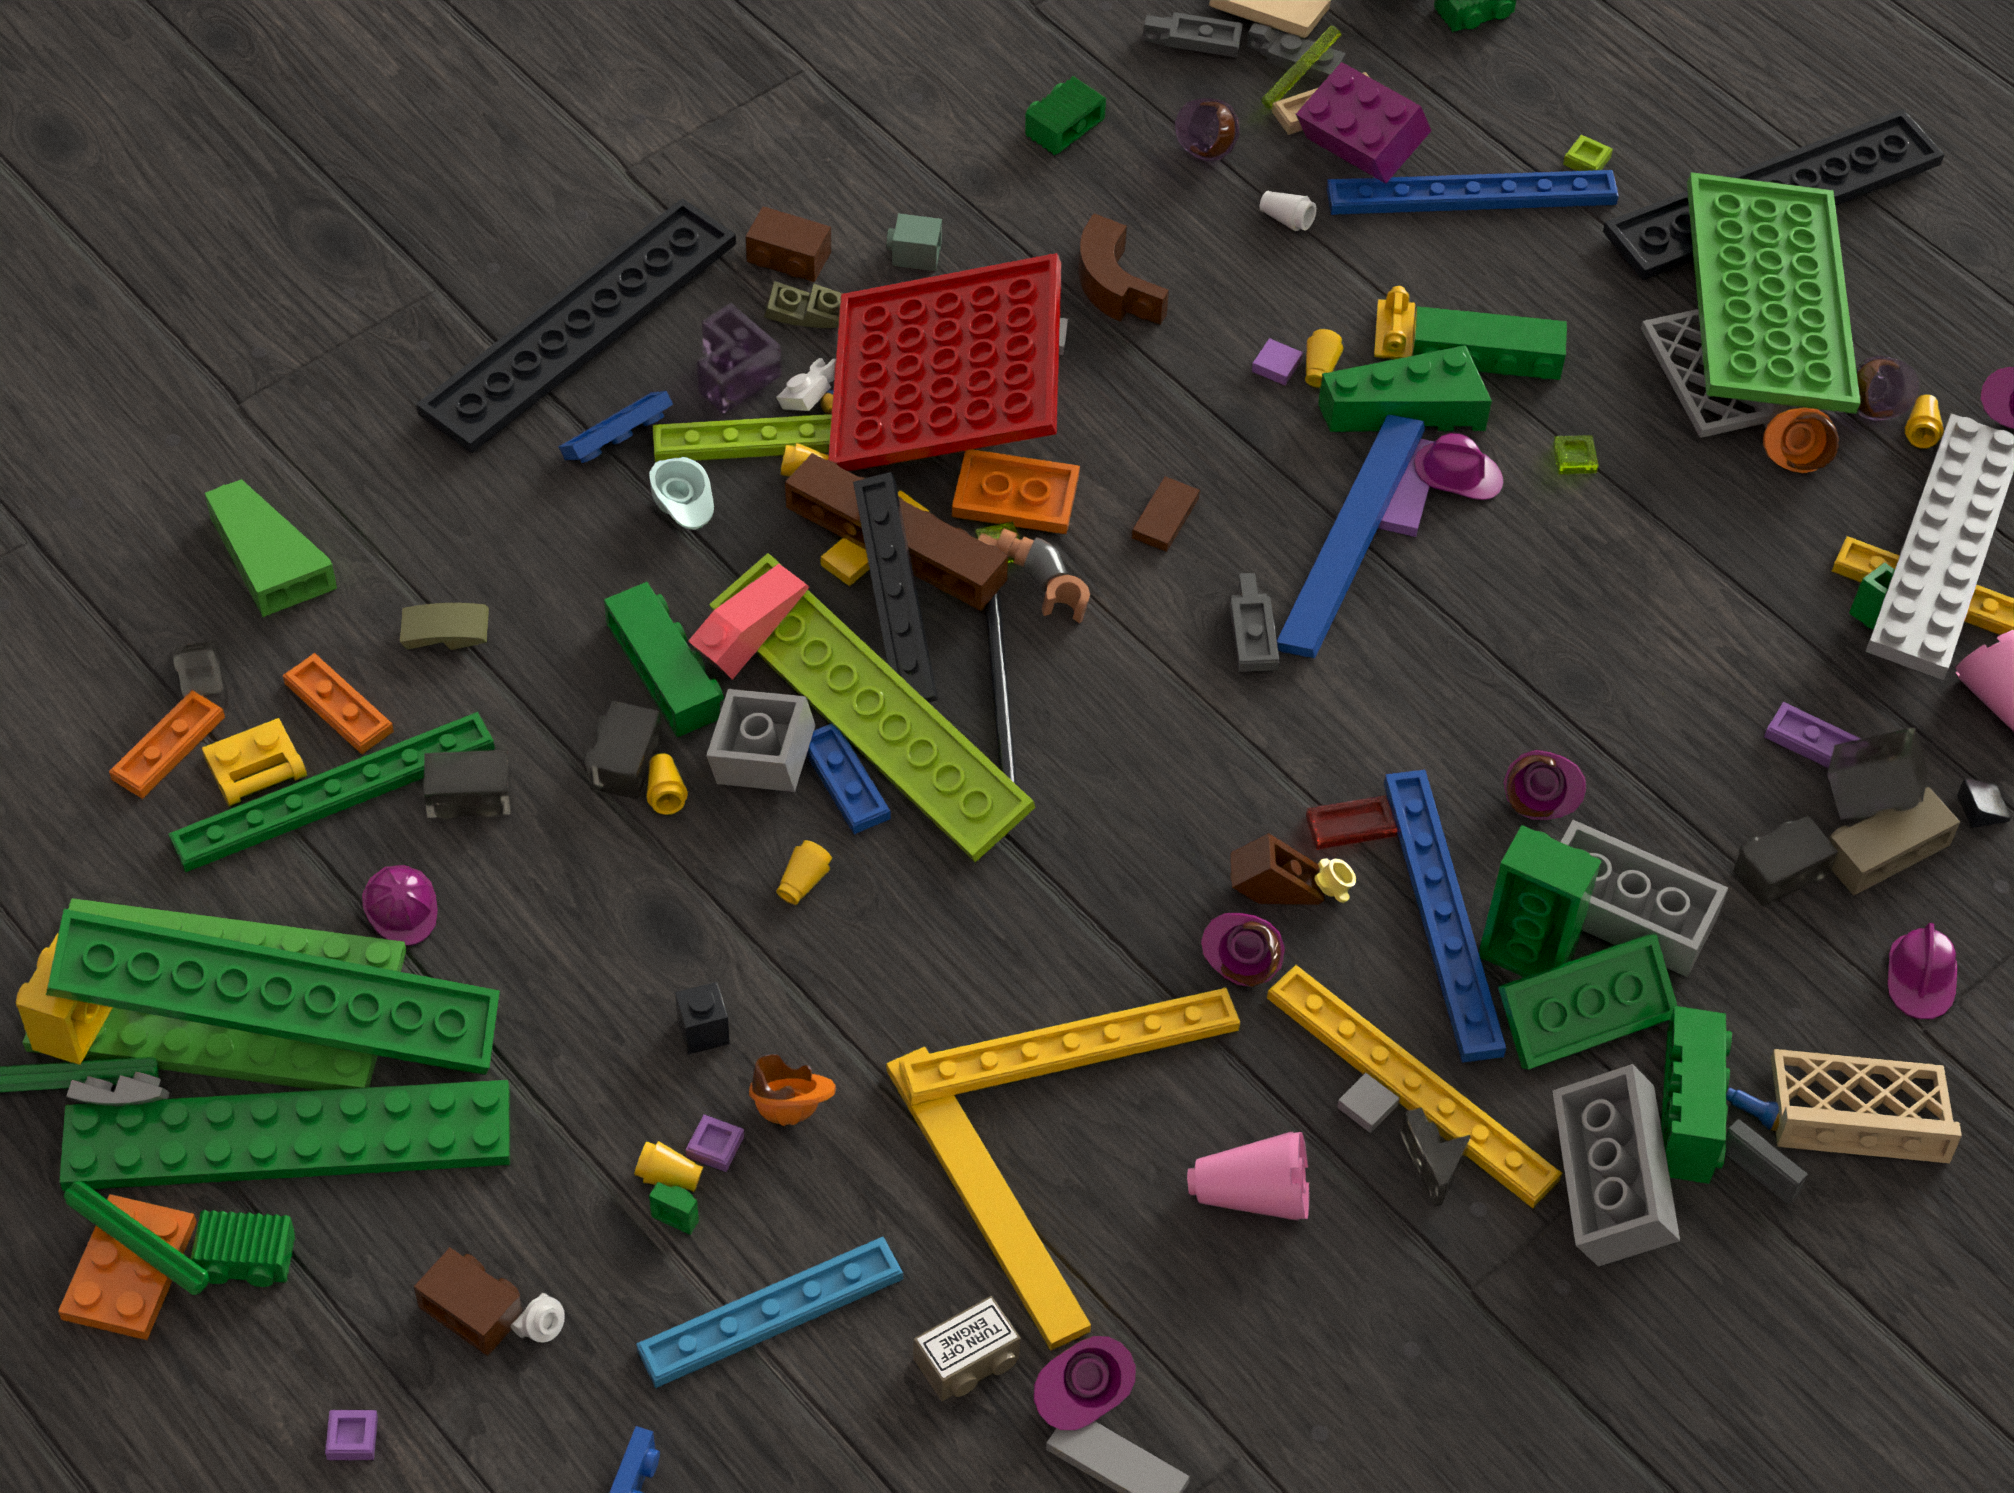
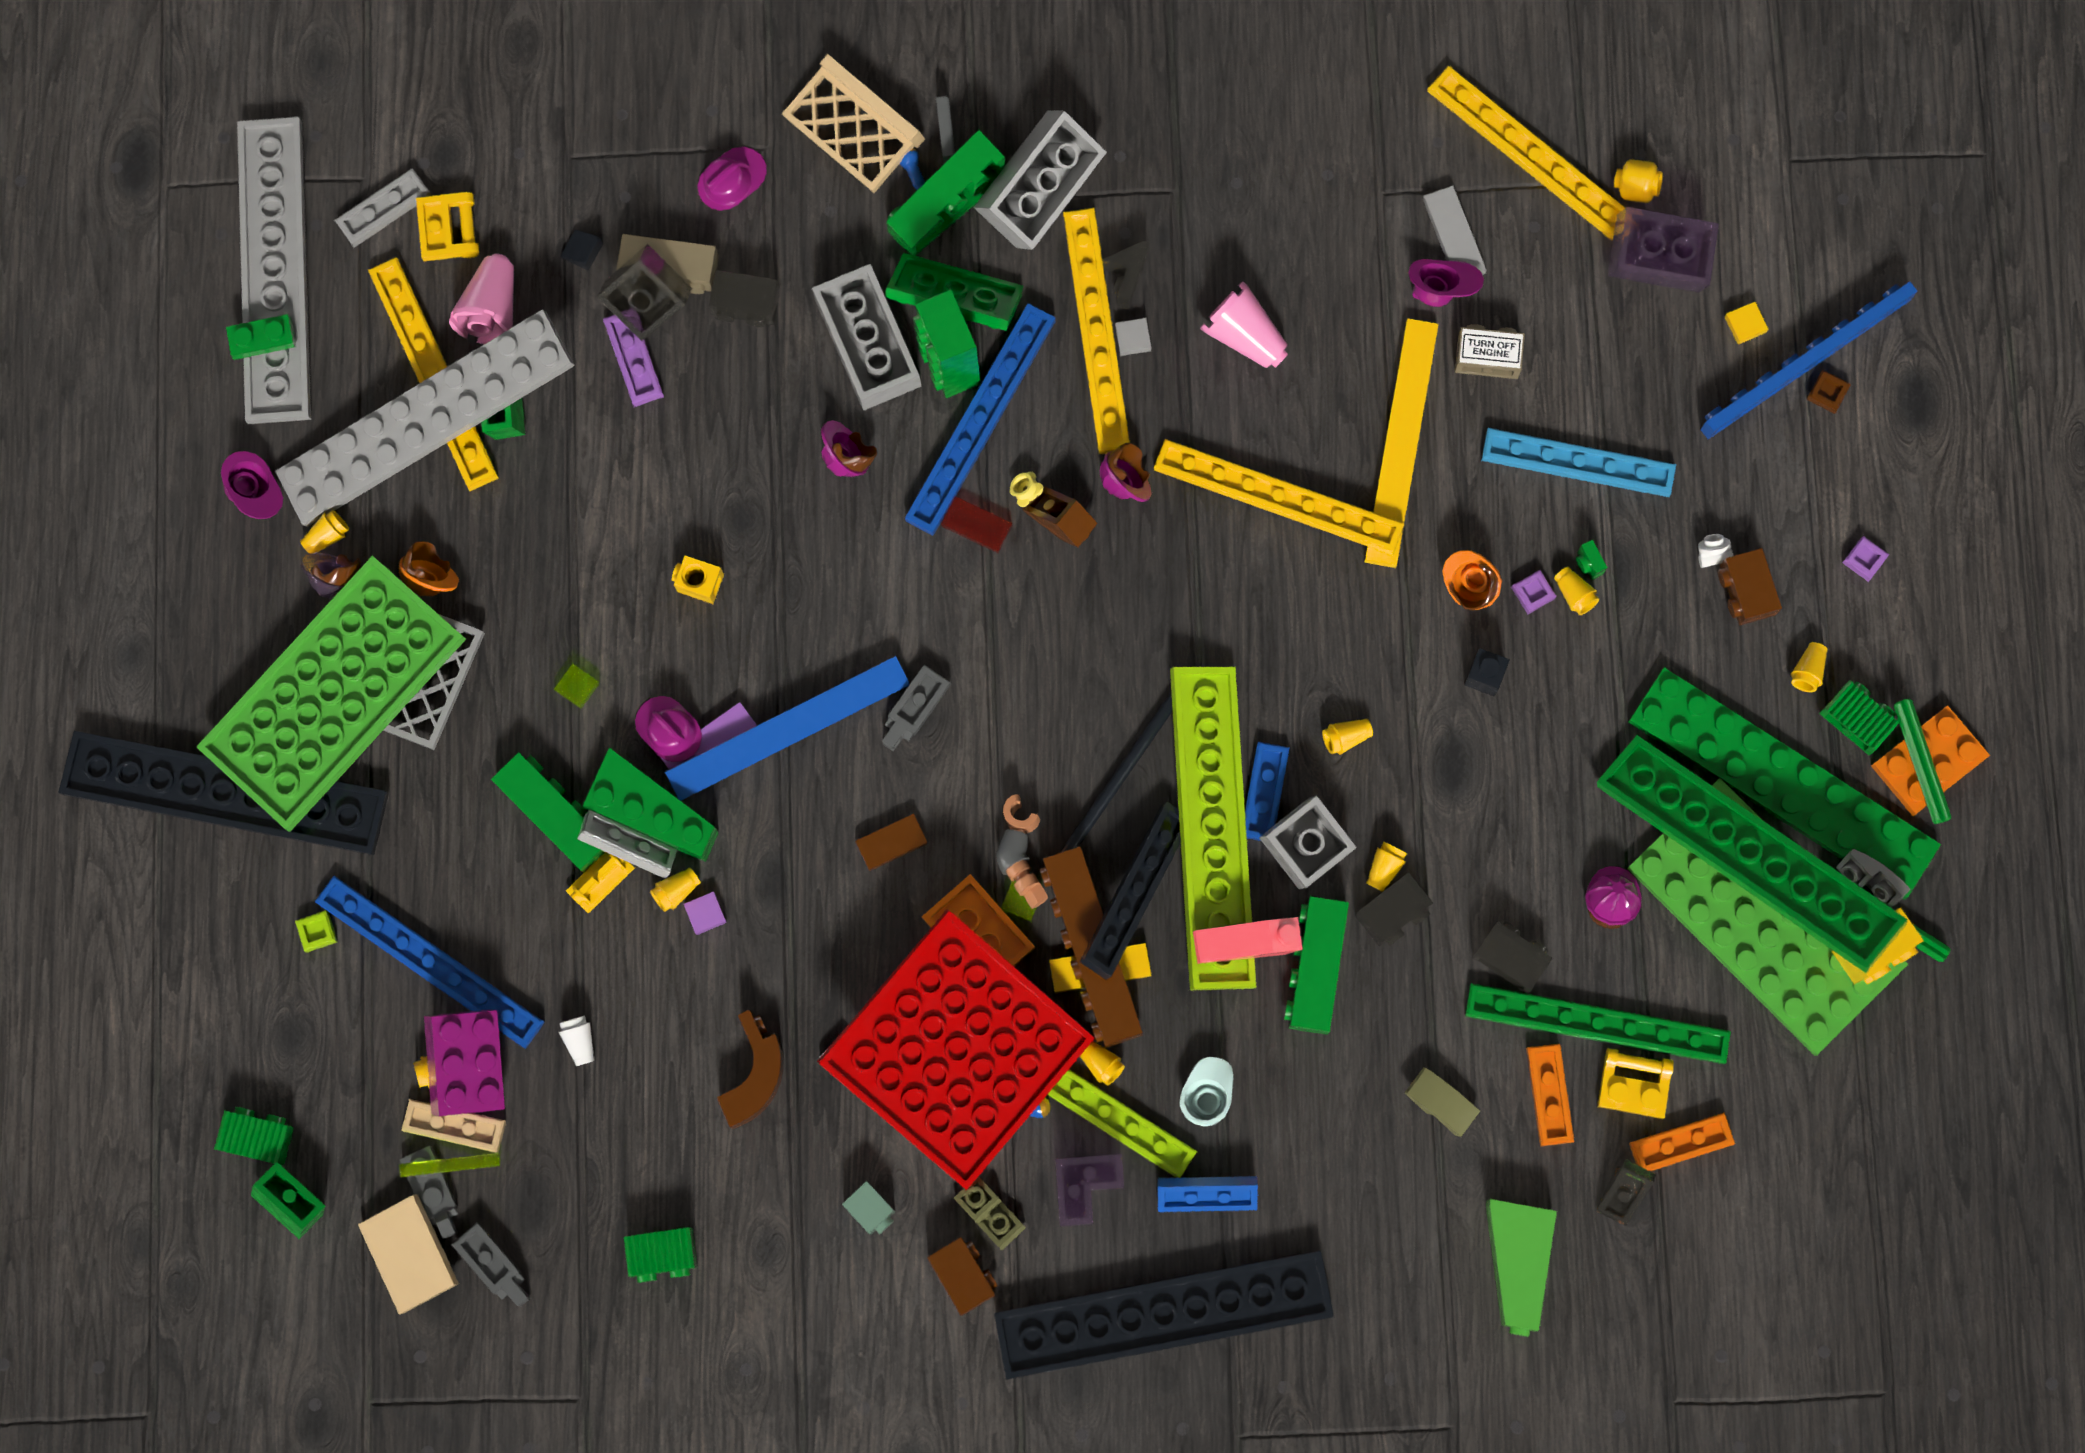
camera: 135 degrees left, 25 degrees up
white plate [776,358,836,411] -> none
clear purple piece [1175,98,1240,161] -> none
none -> light grey tile [577,810,677,879]
none -> yellow brick [672,556,724,604]
none -> yellow cone [1791,642,1828,692]

